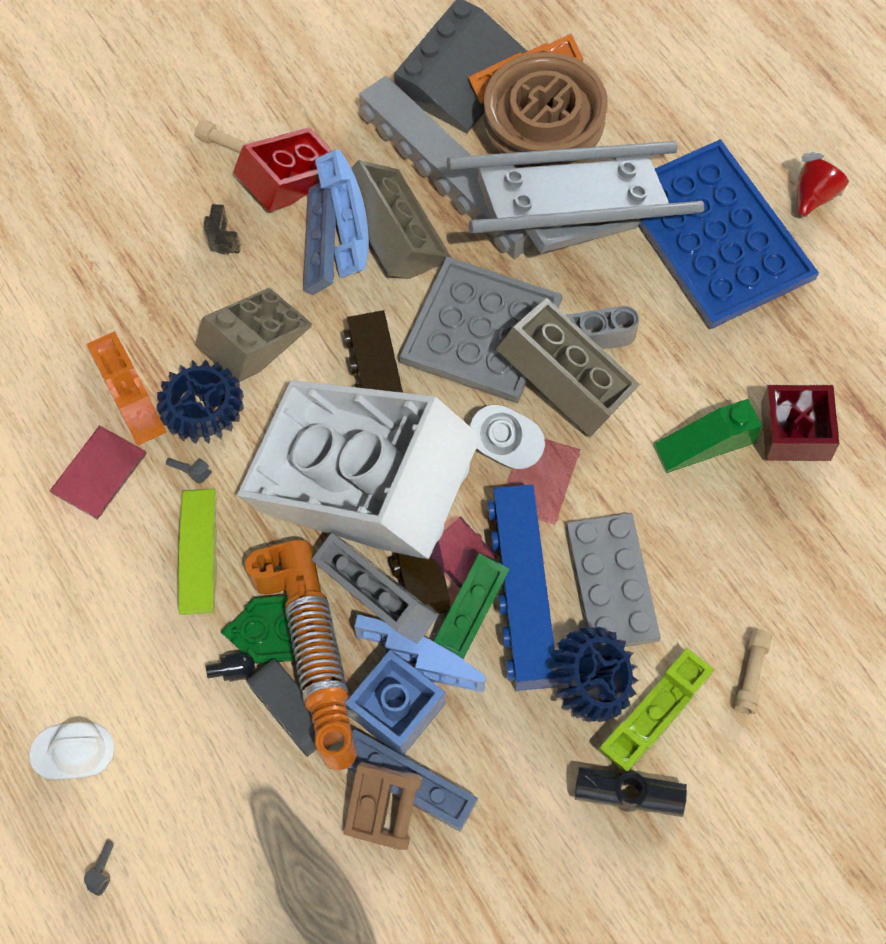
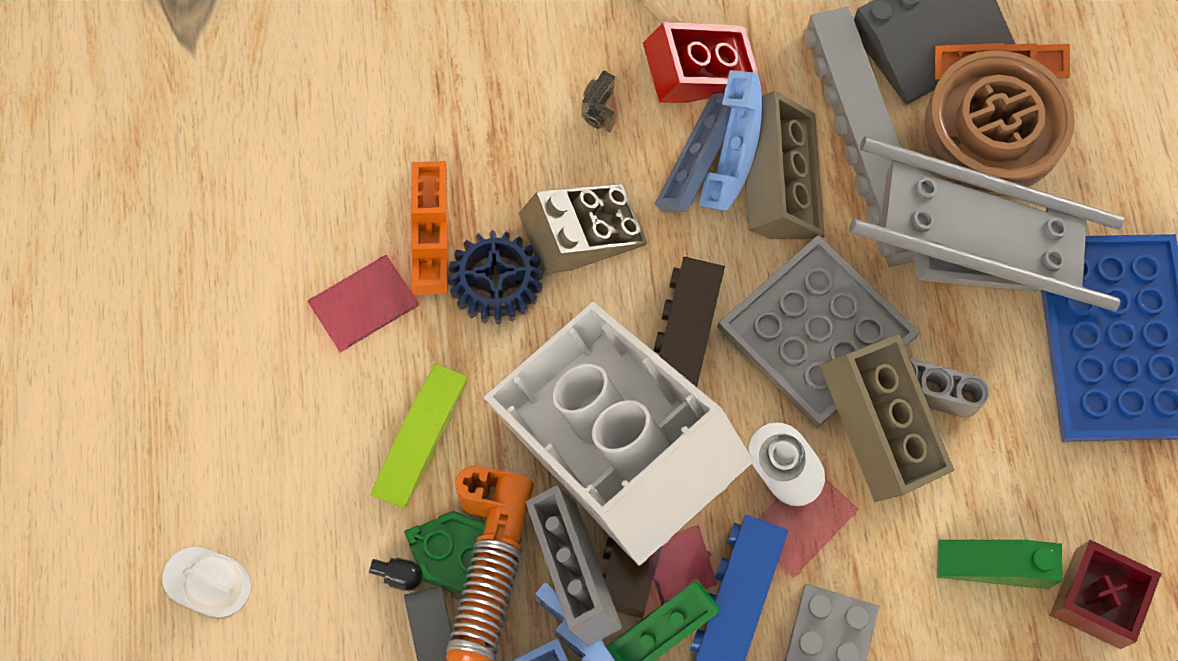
camera: 20 degrees right, 5 degrees up
dark grey hand [166,458,212,484] -> none

